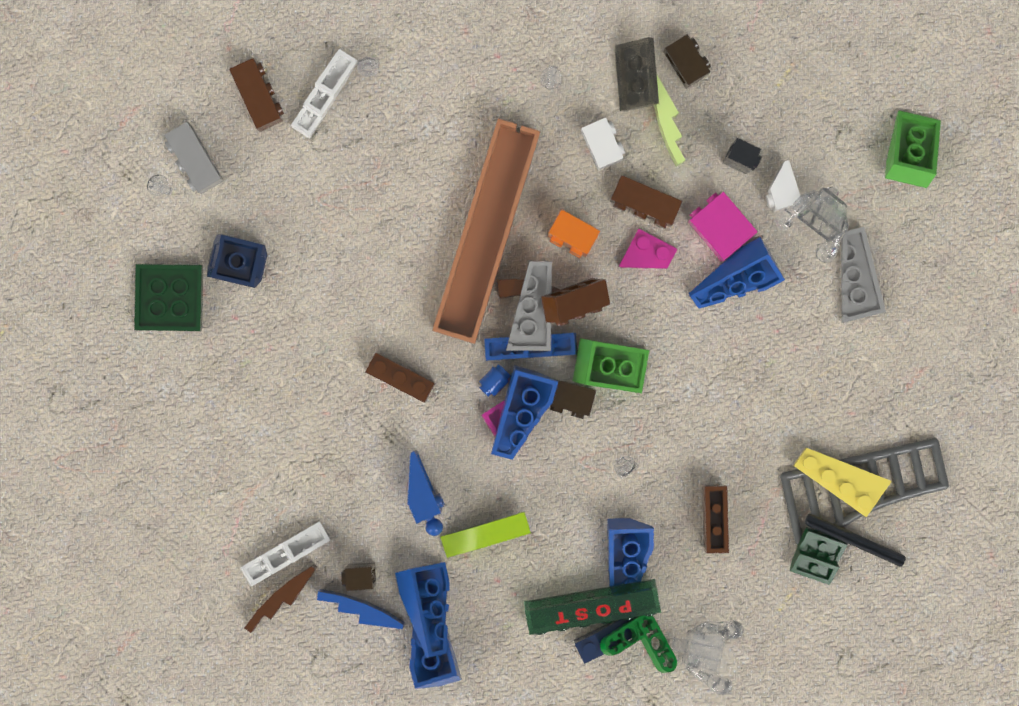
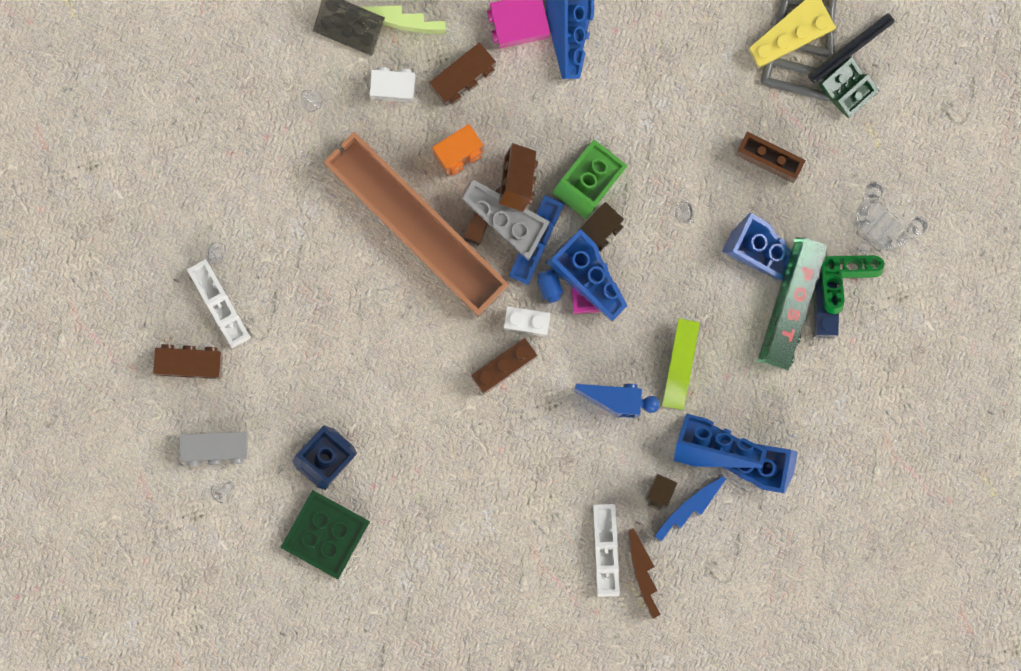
camera: 65 degrees left, 5 degrees down
dark pink wing [619,229,677,269] -> none
none -> white brick [504,306,551,337]

